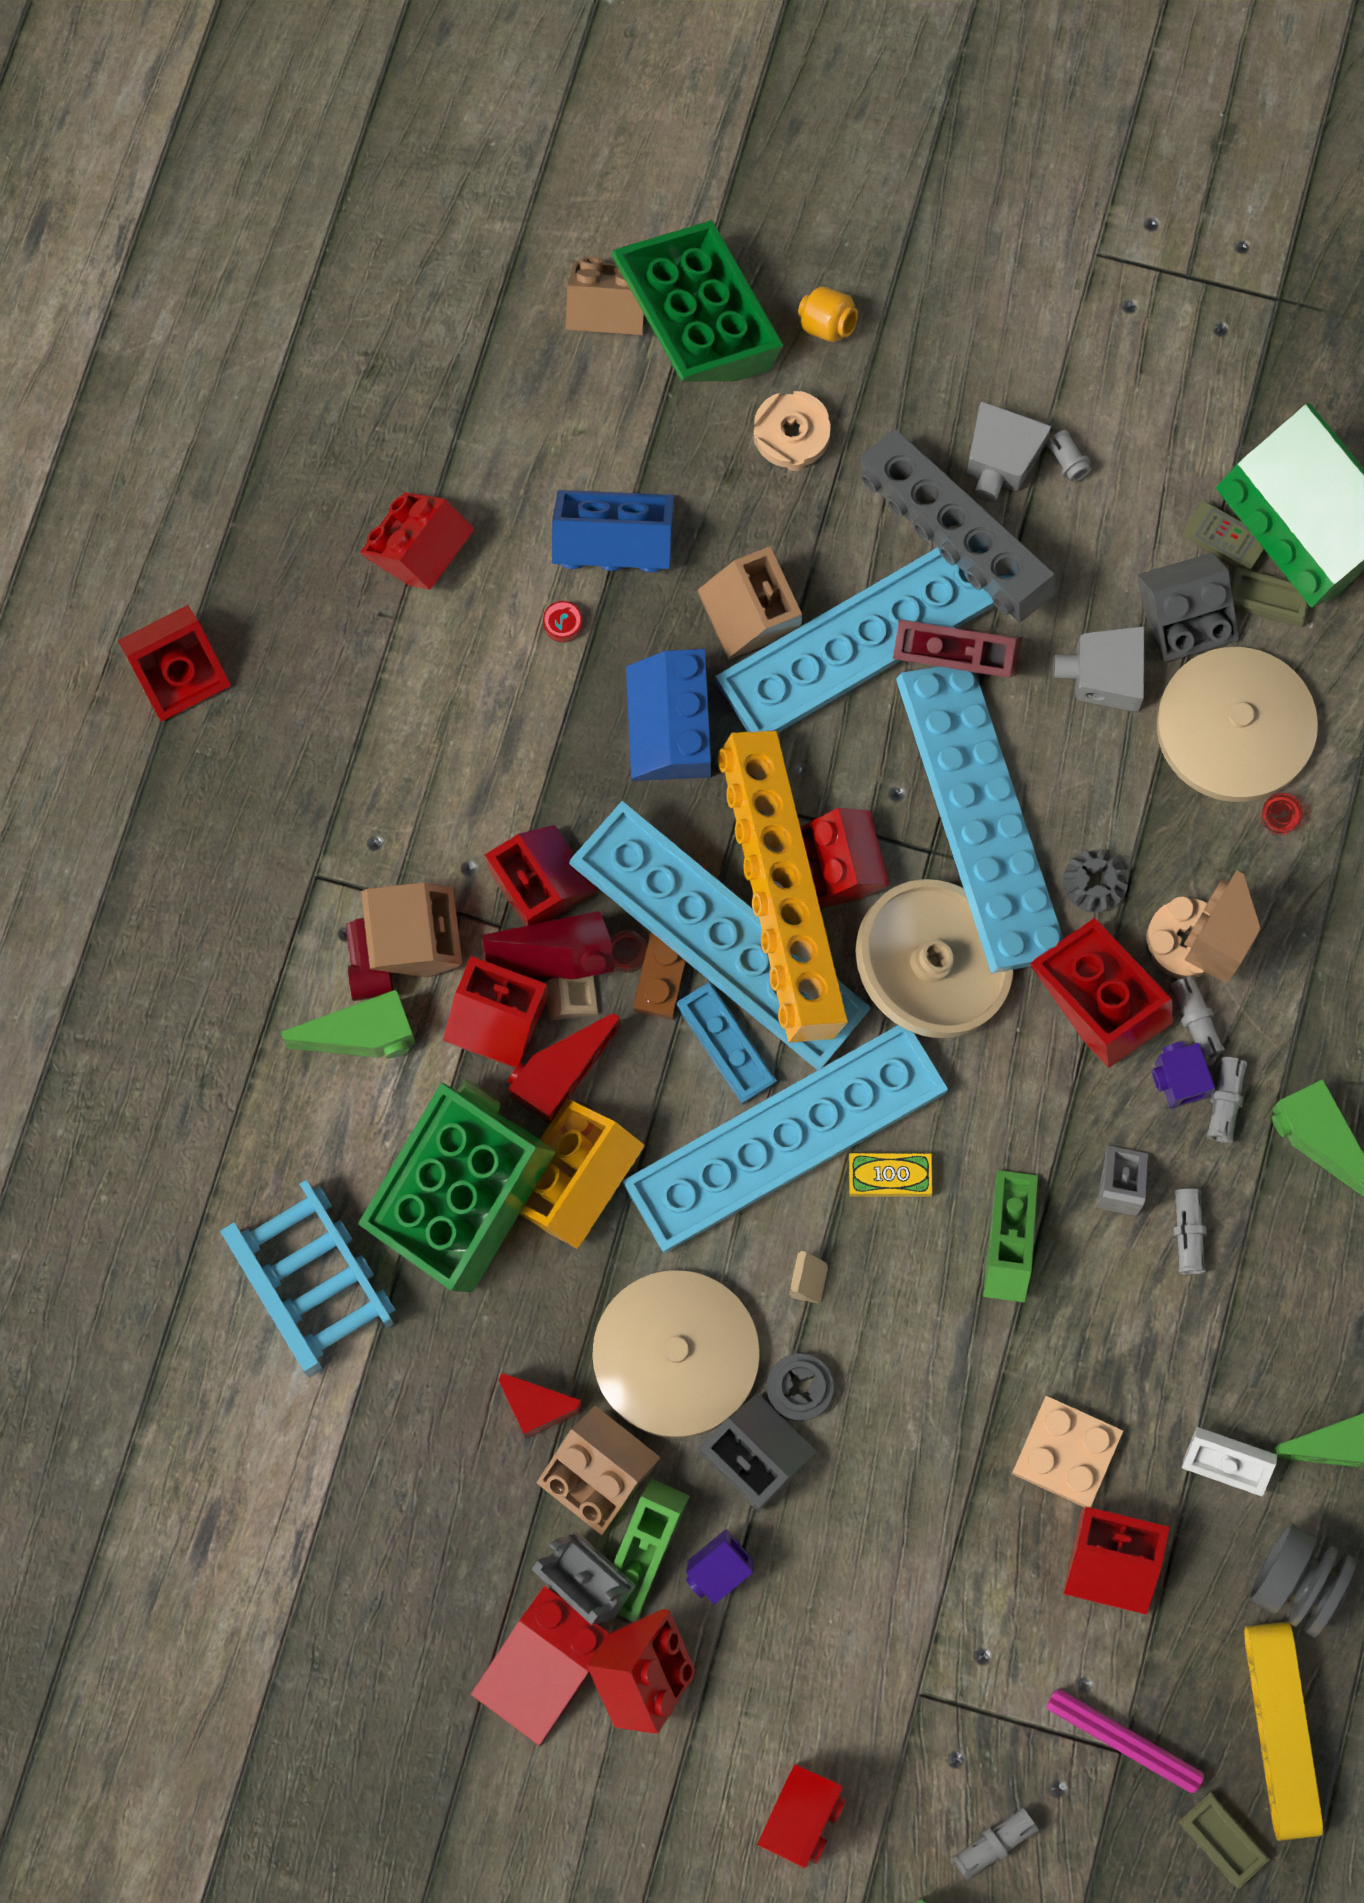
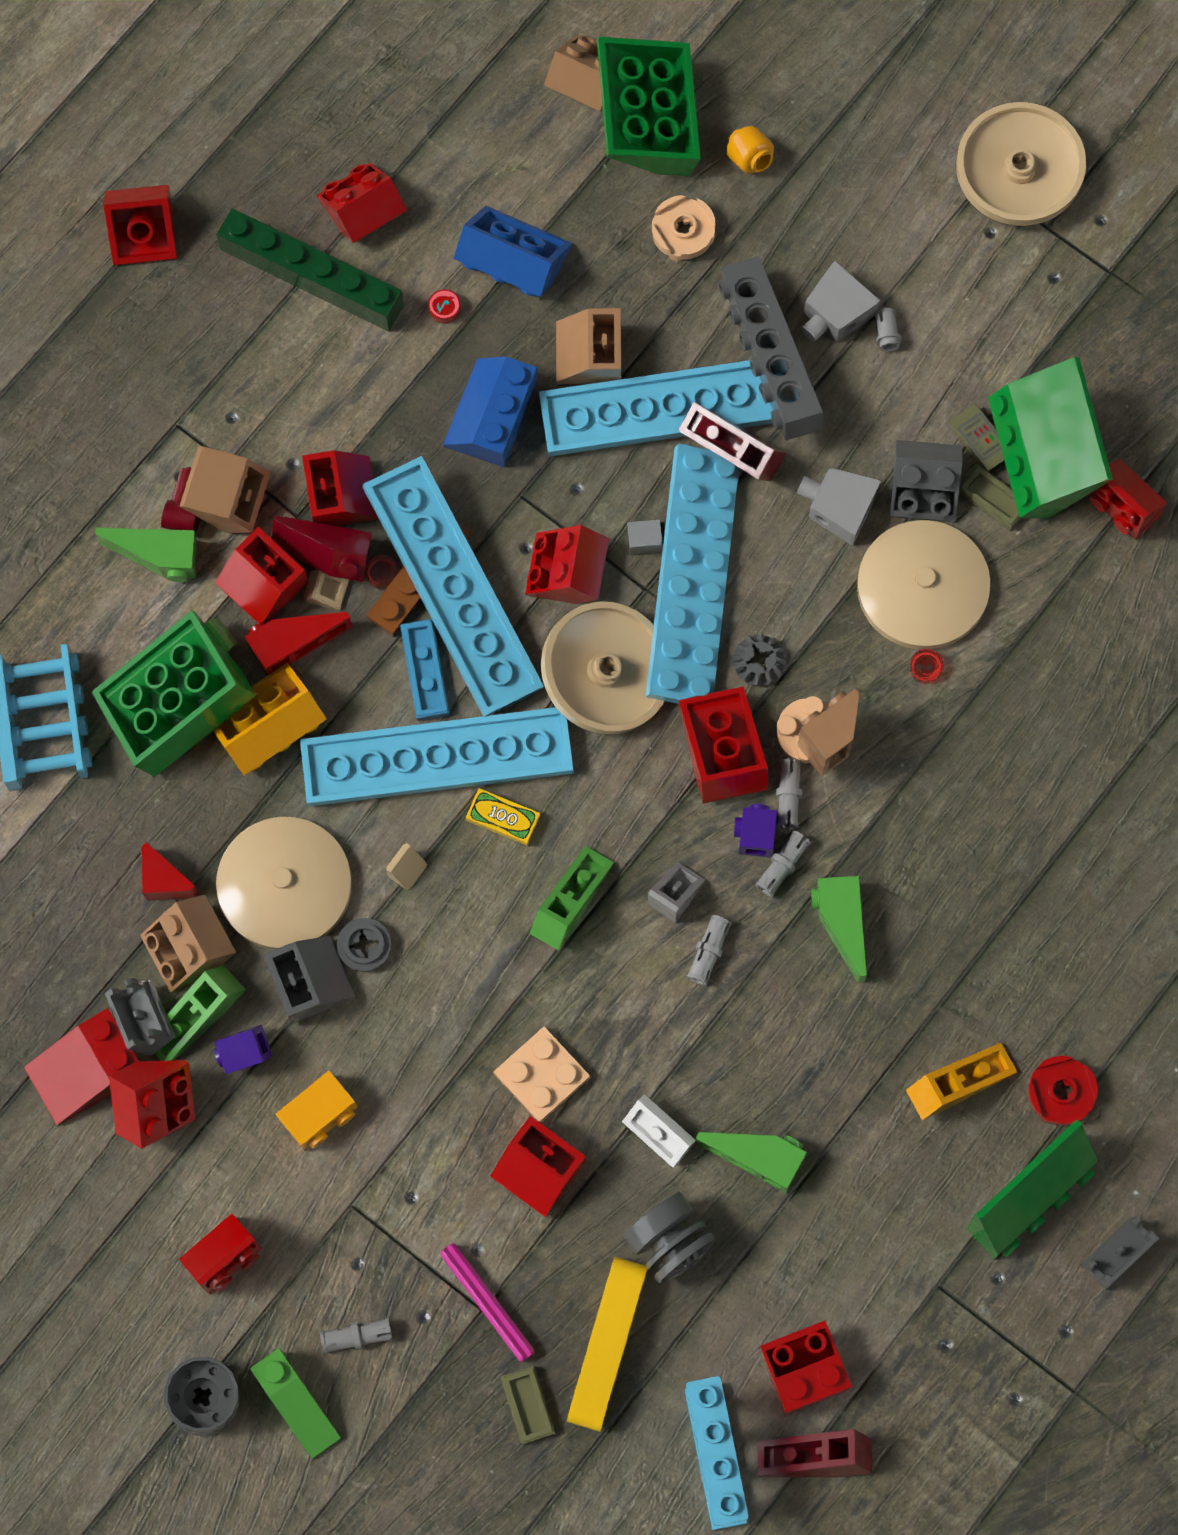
camera: 25 degrees right, 0 degrees up
light orange brick [718,731,847,1043] -> none
none -> dark green brick [216,208,404,332]
none -> light orange brick [276,1071,357,1151]
none -> light grey slope [627,520,663,555]
none -> tan dish [956,102,1086,226]

